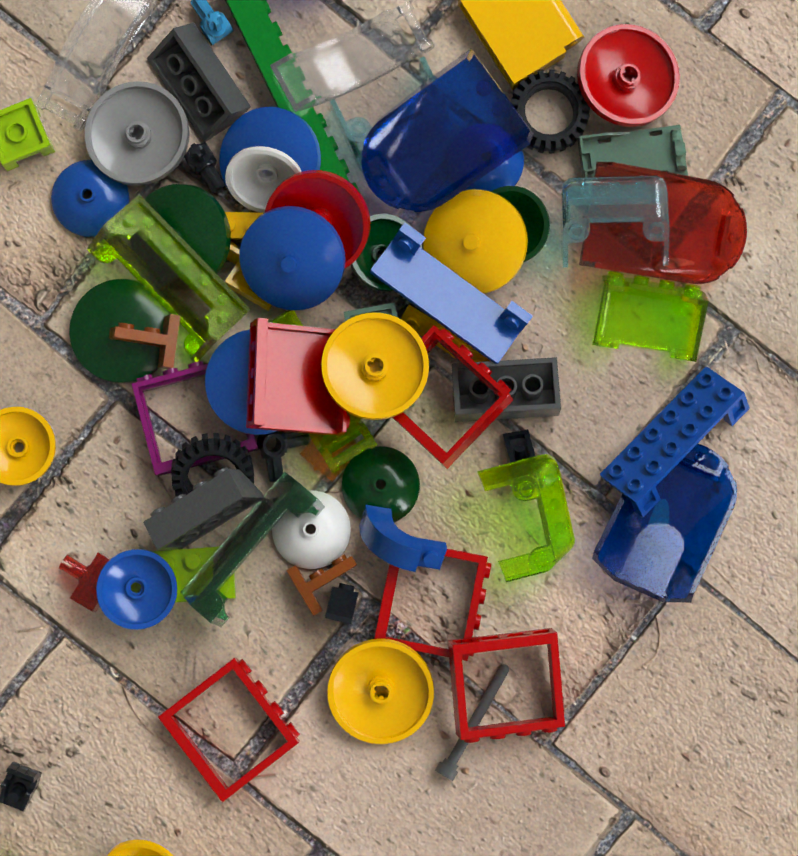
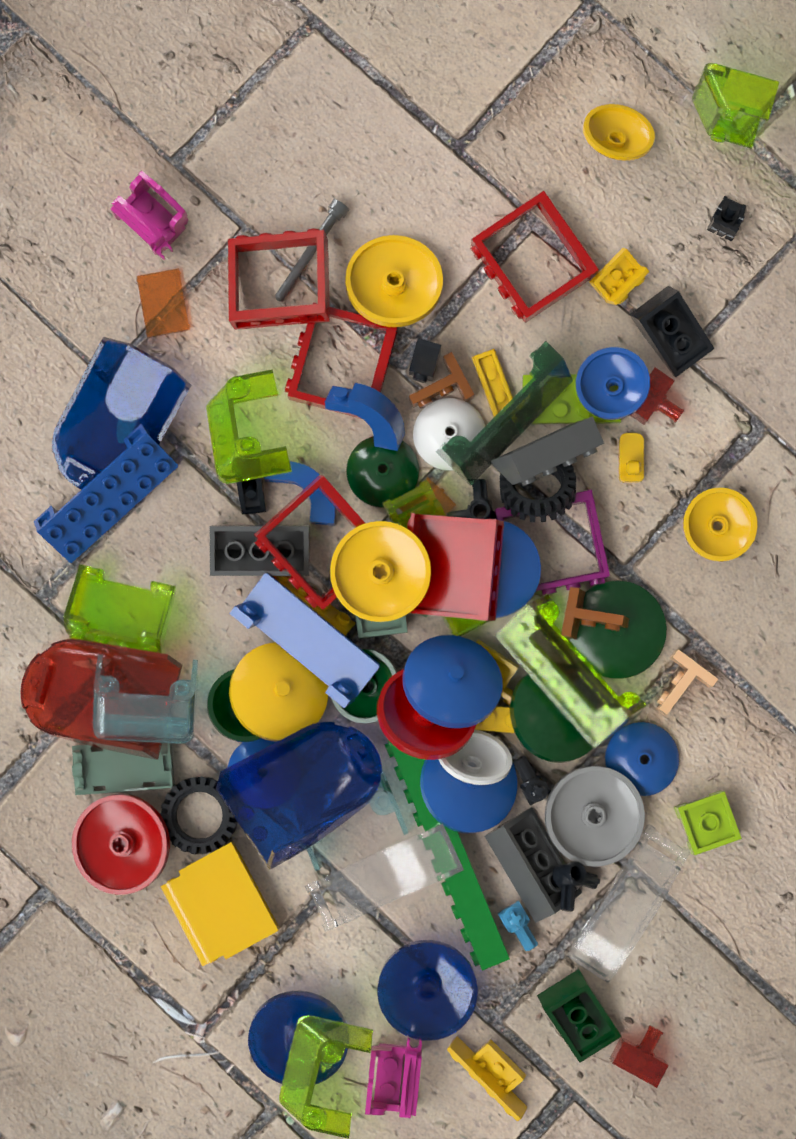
camera: 170 degrees left, 0 degrees up
none -> dark pink animal [110,171,188,260]
none -> clear orange piece [136,268,190,338]
none -> blue arch [264,461,336,526]
none -> yellow tile [471,349,520,426]
none -> black axle [553,862,600,912]
none -> yellow bracket [589,248,649,305]
none -> yellow piece [618,433,644,483]
none -> black slope [629,286,715,377]
none -> light nougat bracket [656,649,718,715]

